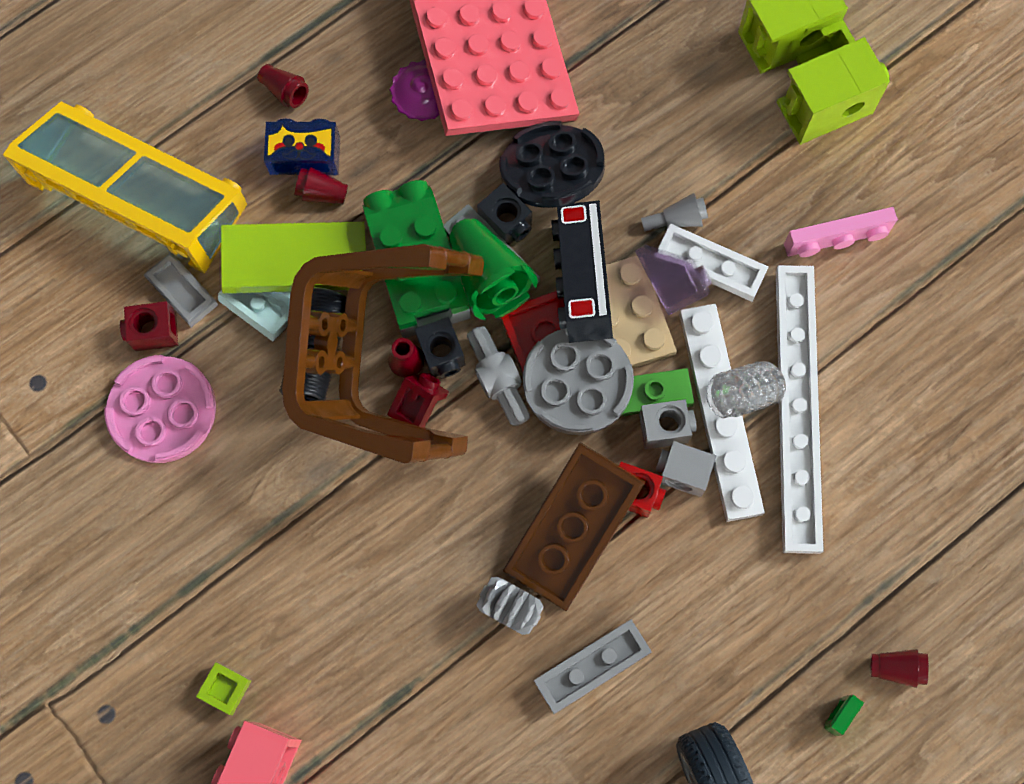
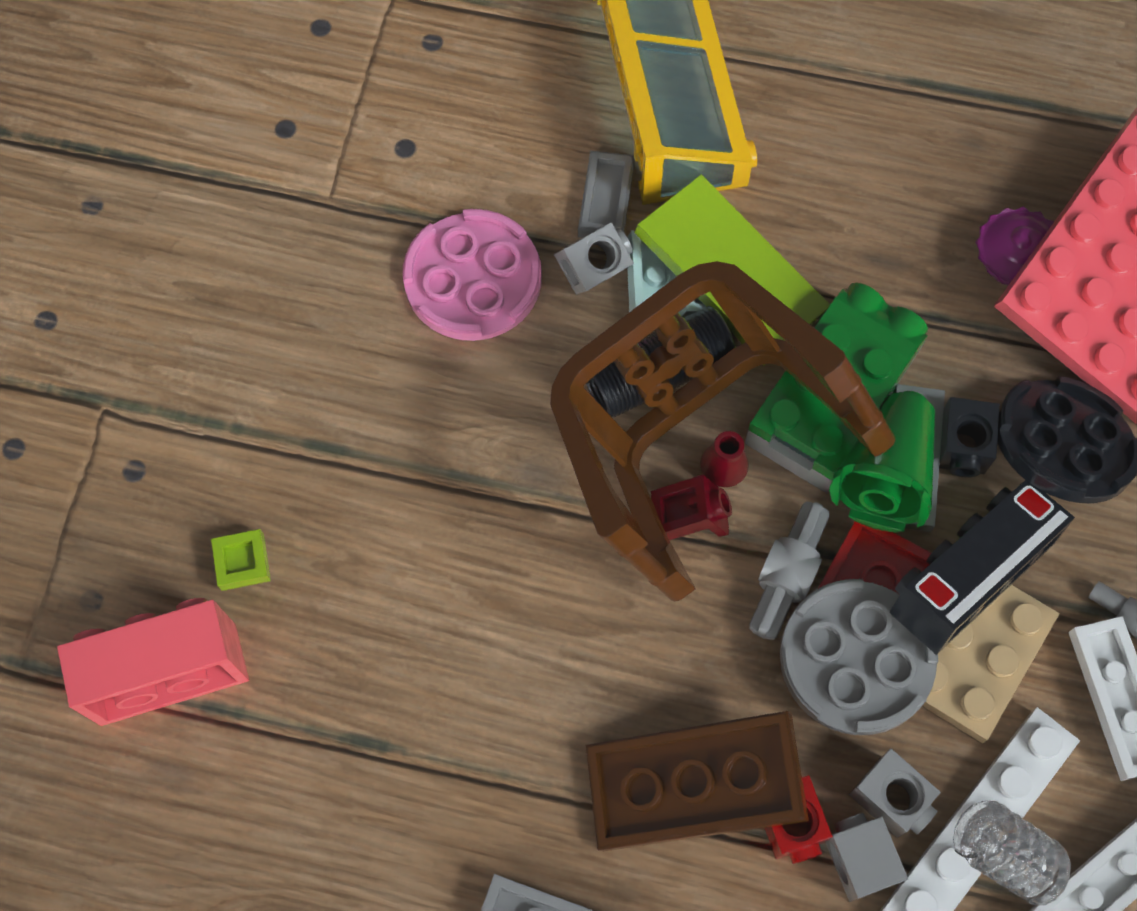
camera: 50 degrees right, 5 degrees down
dark red brick [120,301,179,352] -> none
dark red cone [257,64,309,108] -> none
clear blue brick [264,118,340,175] -> none
dark red cone [294,167,348,205] -> none
black brick [415,316,466,378] -> none
light grey gear [476,577,543,635] -> none
bright green plate [621,368,694,417] -> none
clear purple slope [635,245,712,316] -> none
none -> light grey brick [554,222,634,295]

